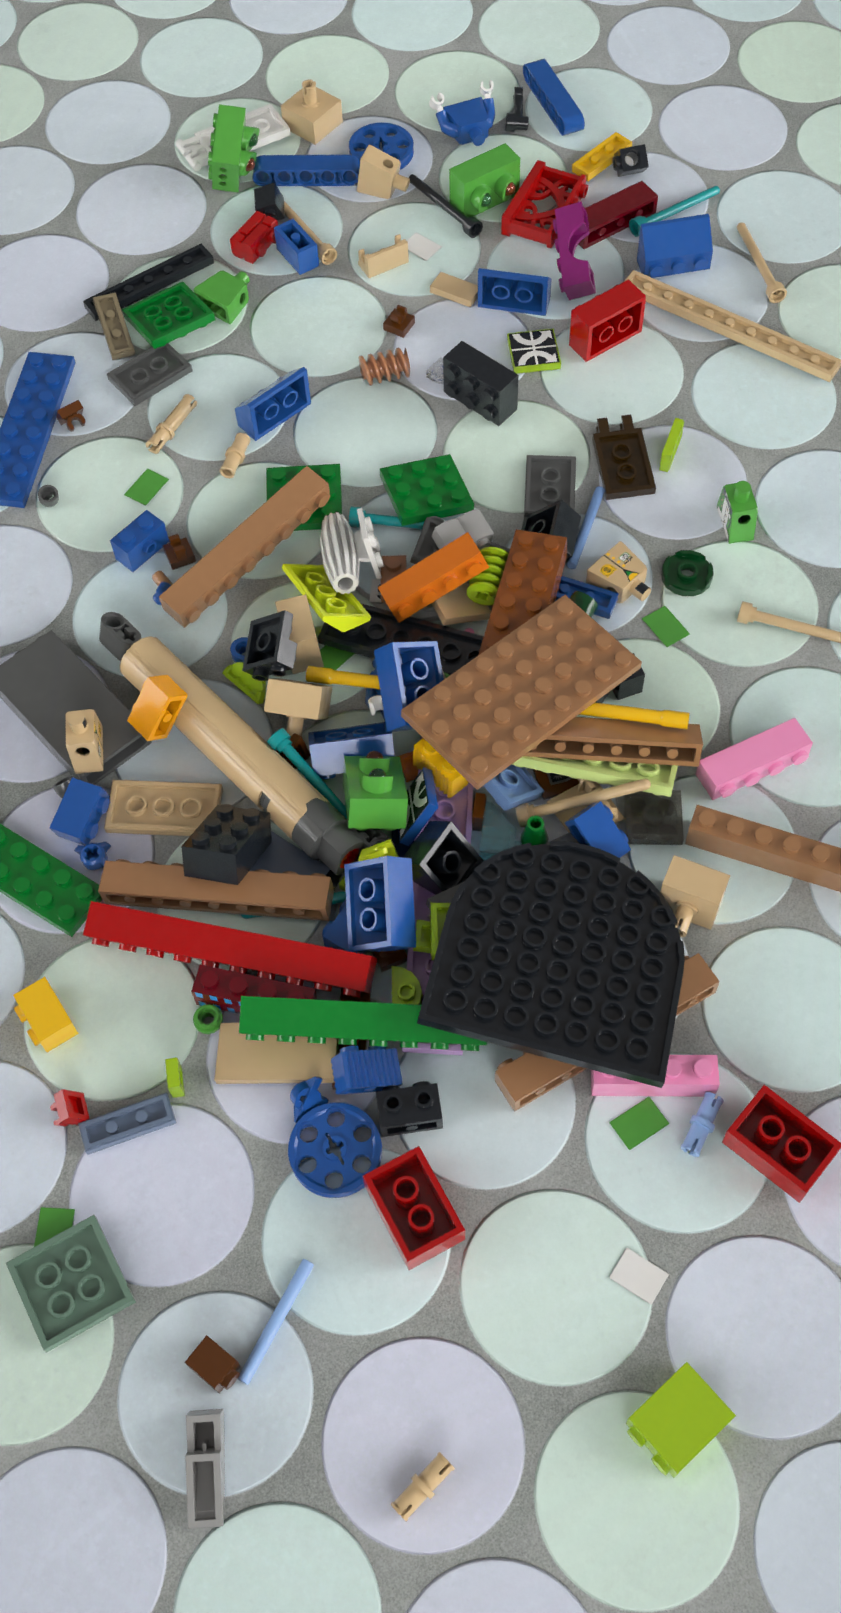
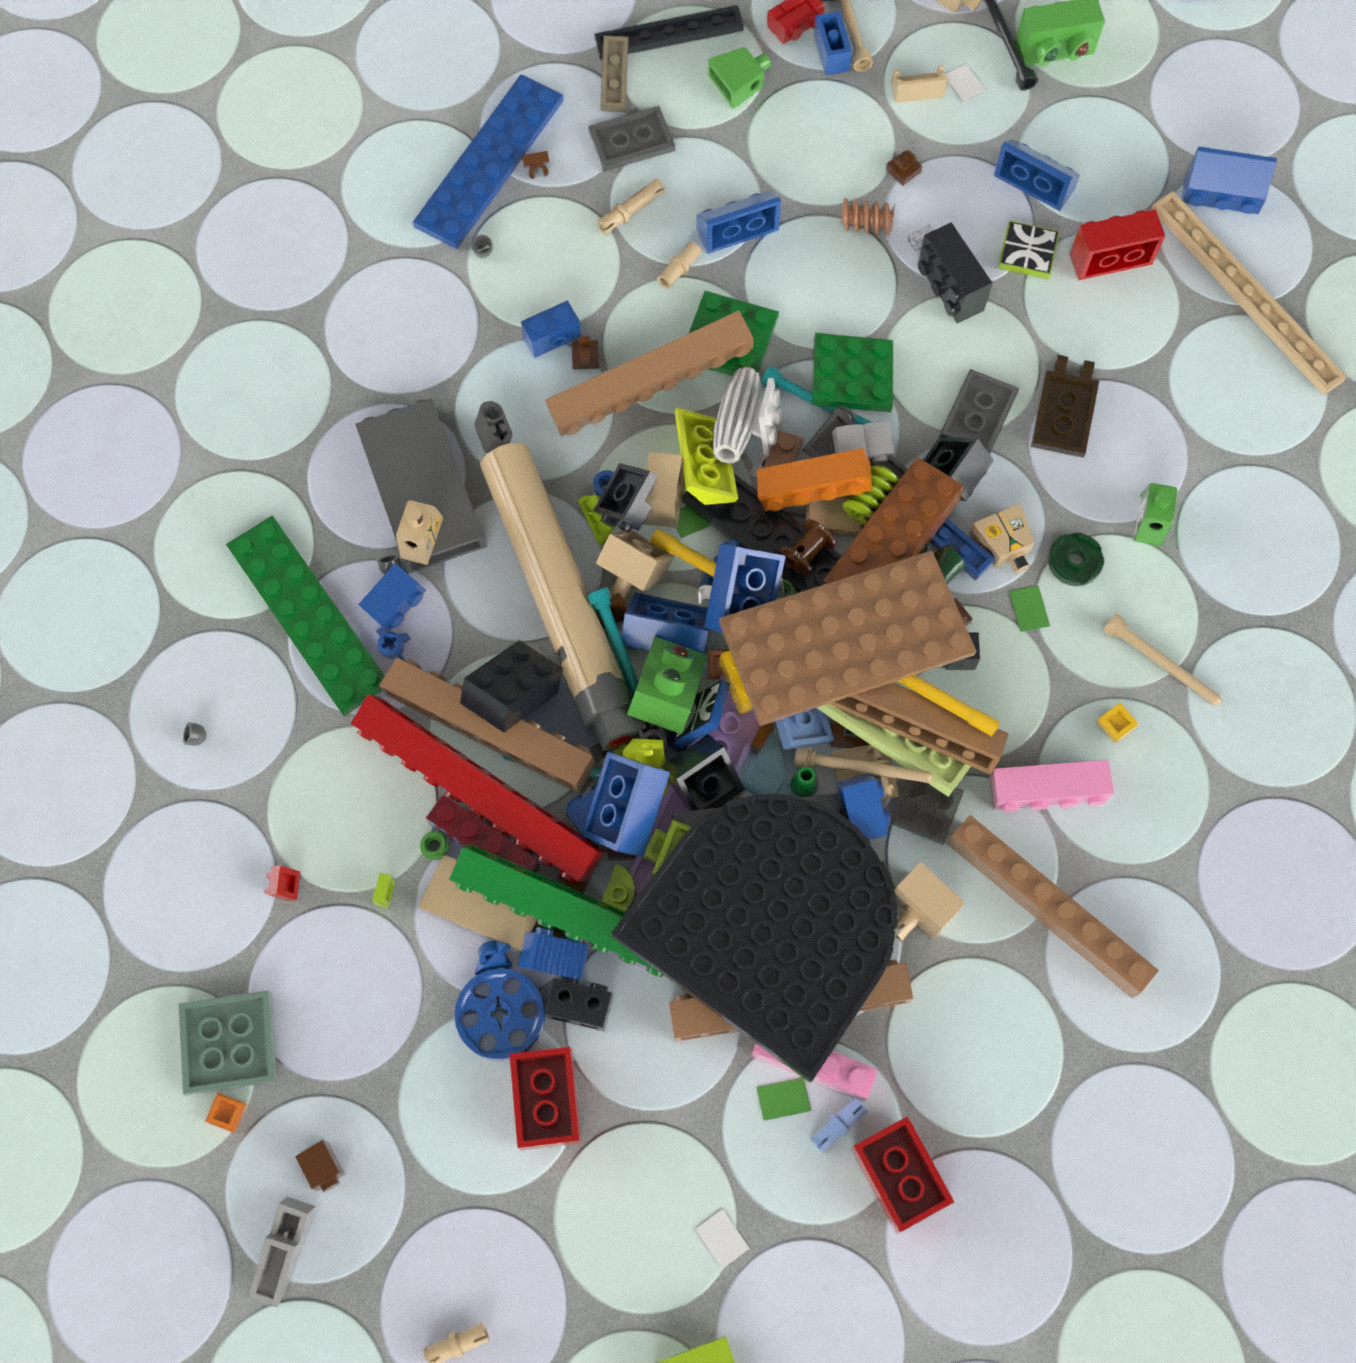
camera: 20 degrees right, 10 degrees up
yellow brick [13,977,79,1052] -> none
bright green sticker [34,1207,75,1247] -> none
sand blue tile [78,1092,177,1155] -> none
tan tile [104,780,223,836] -> none
green plate [122,281,216,349] -> none
bright green sticker [124,468,169,506] -> none
light orange brick [127,675,188,741] -> none
arm [152,571,173,605] -> none
light blue bar [237,1259,314,1385] -> none
tan tile [430,272,478,307] -> none
red fence [501,160,588,248] -> none
magenta arch [553,201,596,300] -> none
medium blue bar [567,486,605,569] -> none
yellow plate [572,132,632,182] -> none
dark red brick [579,181,658,249] -> none
black brick [613,144,649,177] -> none
teal piece [629,186,720,237] -> none
lime tile [659,418,684,472] -> none
tan piece [737,222,787,303] -> none
none -> orange tile [205,1093,248,1133]
none -> reddish brown hose [780,519,836,576]
none -> yellow plate [1096,702,1139,743]

